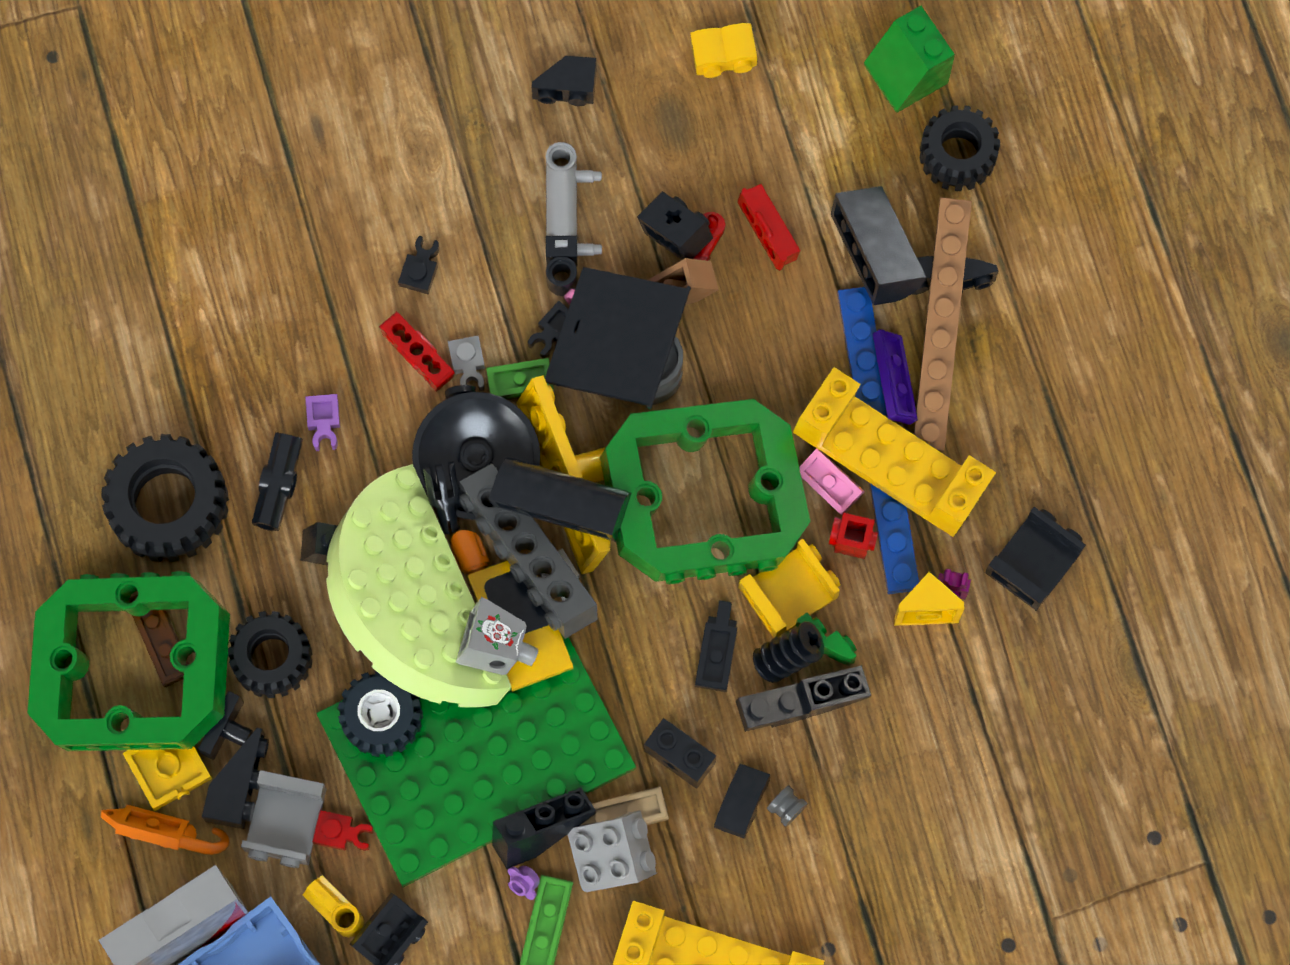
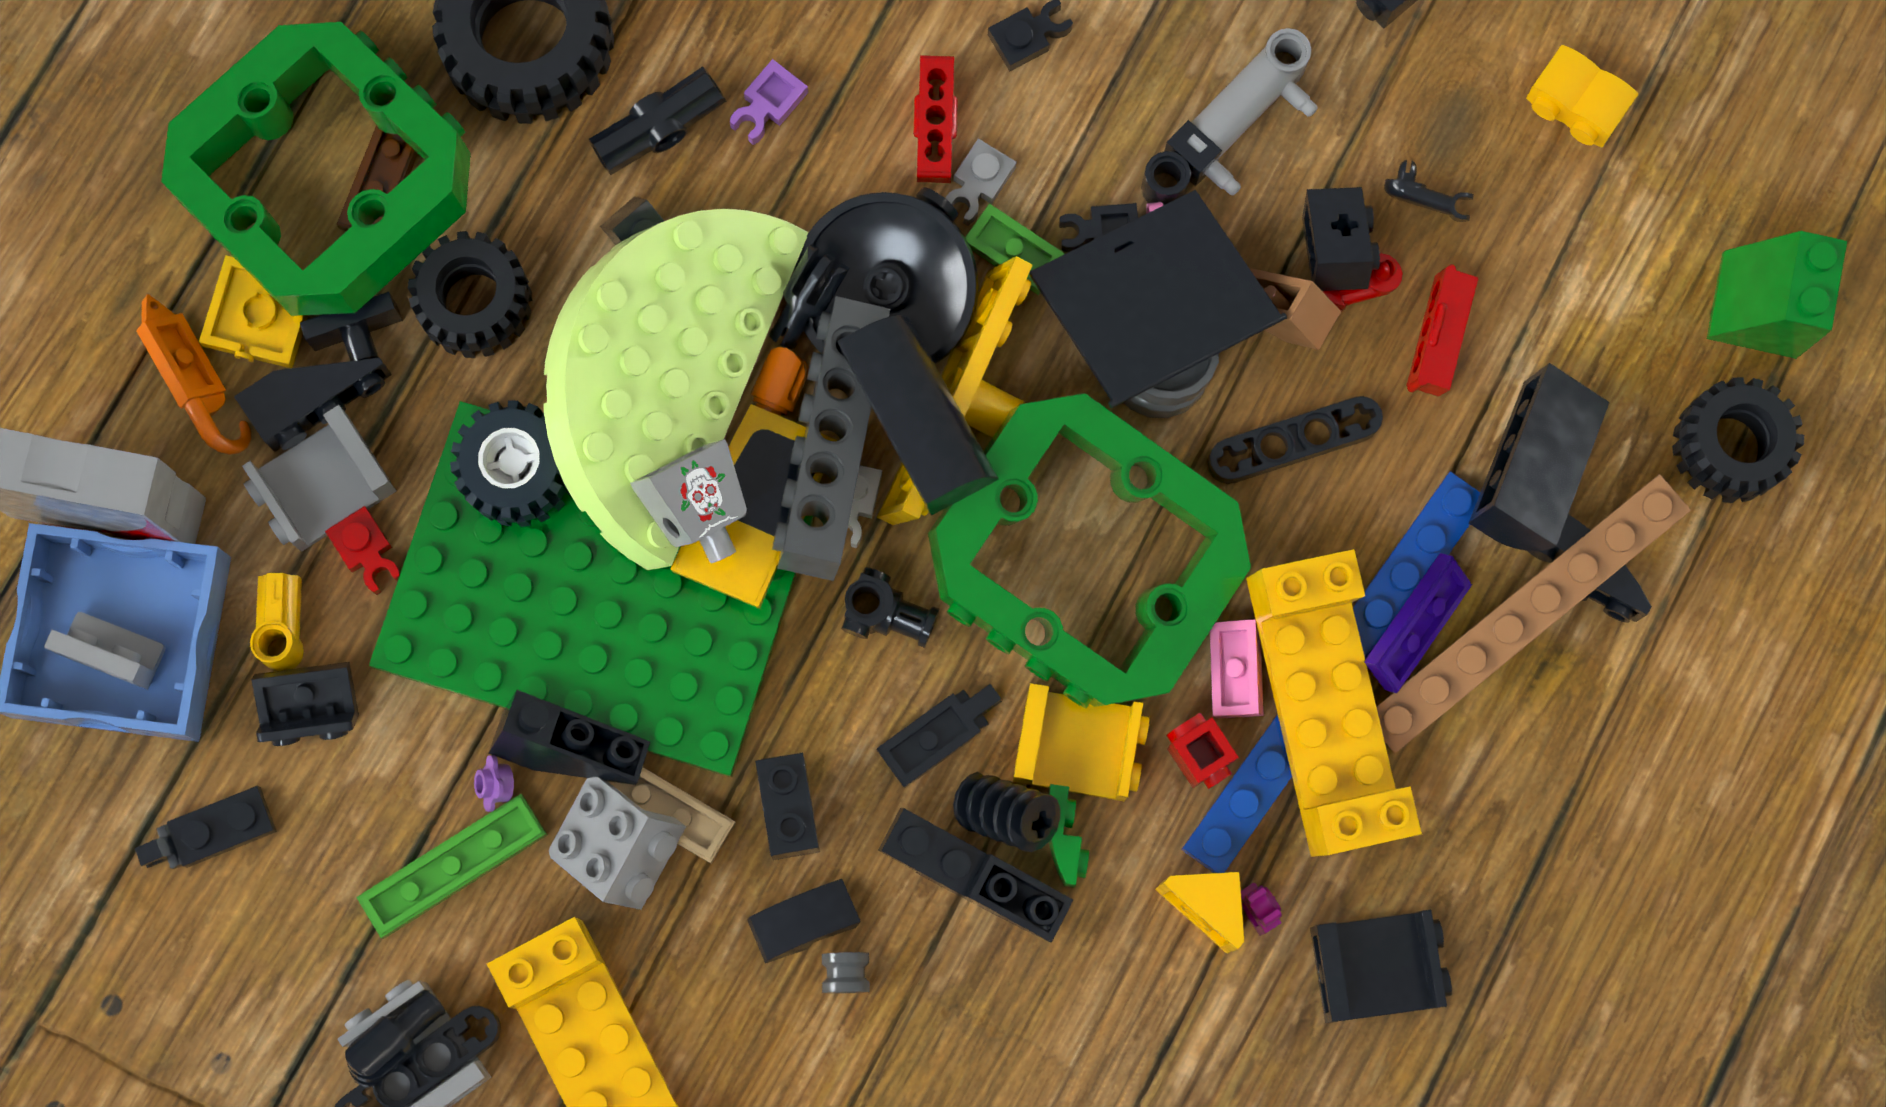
camera: 40 degrees right, 5 degrees up
none -> black connector [841,567,940,648]
none -> black beam [1207,396,1383,484]
none -> black piece [1384,160,1474,222]

